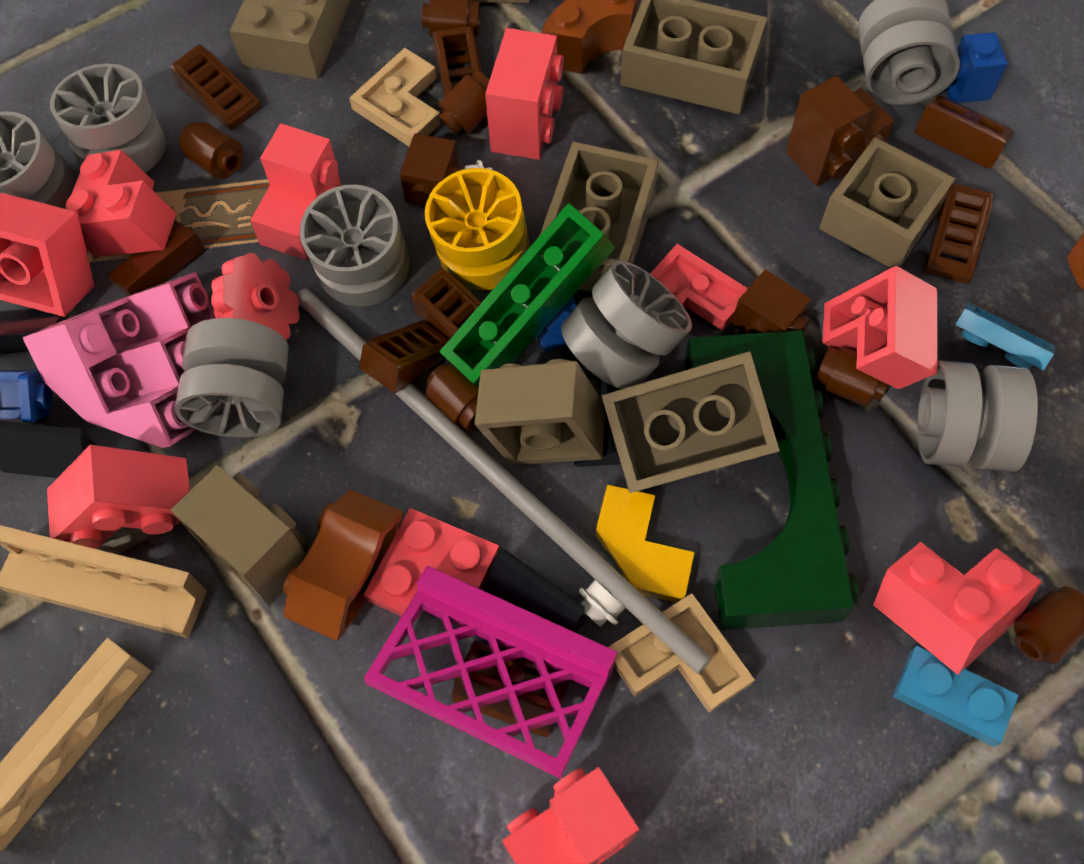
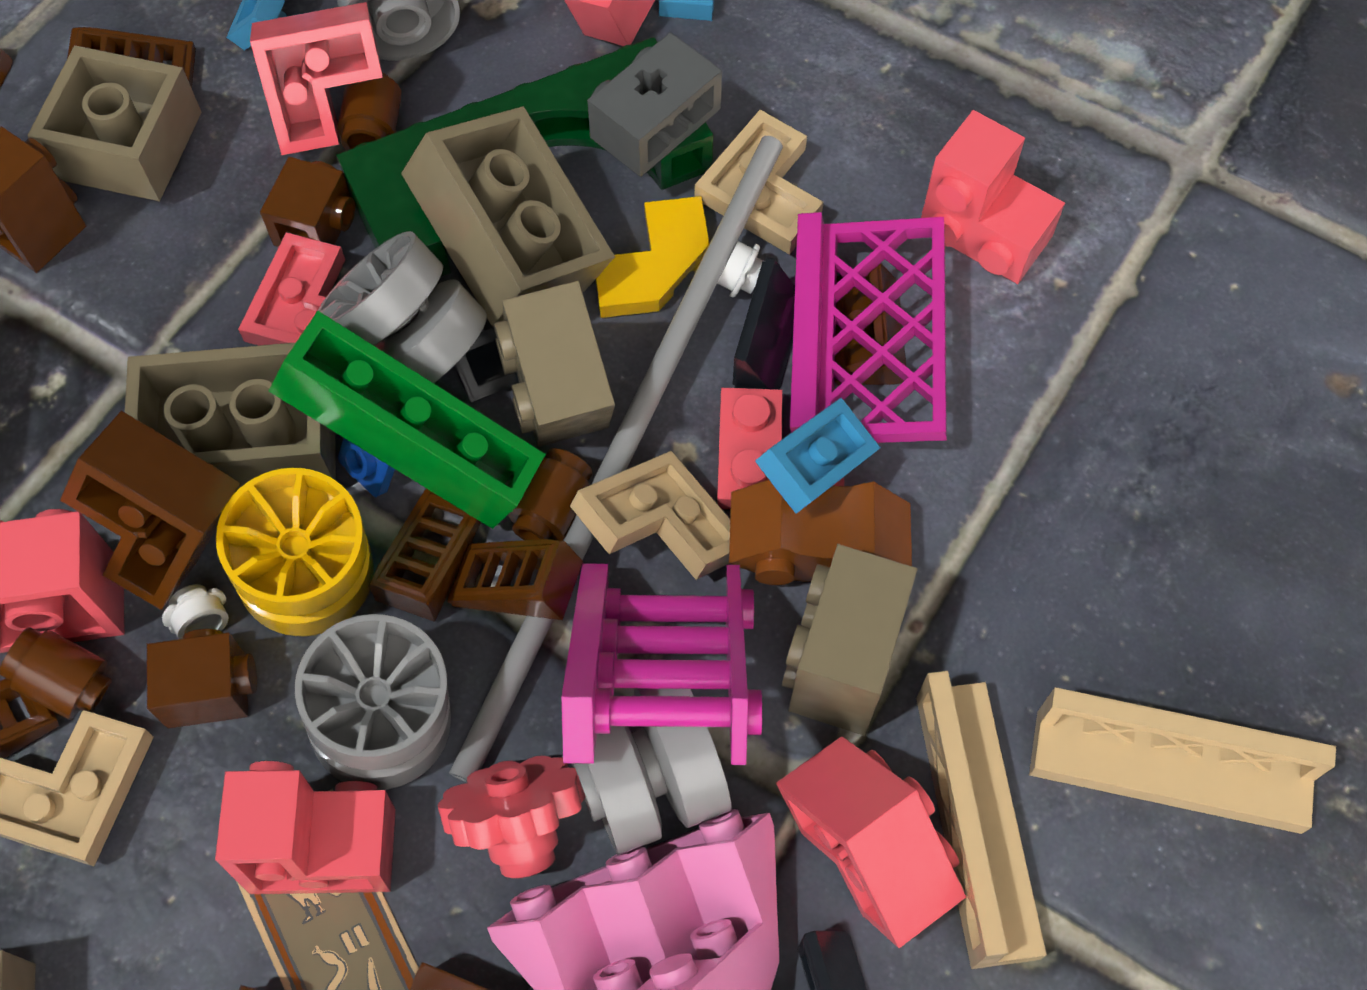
camera: 115 degrees left, 0 degrees up
none -> reddish brown brick [60,410,241,610]
none -> dark pink fence [561,563,762,765]
none -> tan plate [570,451,730,580]
none -> dark grey brick [587,32,722,177]
none -> dark azure plate [755,398,881,514]

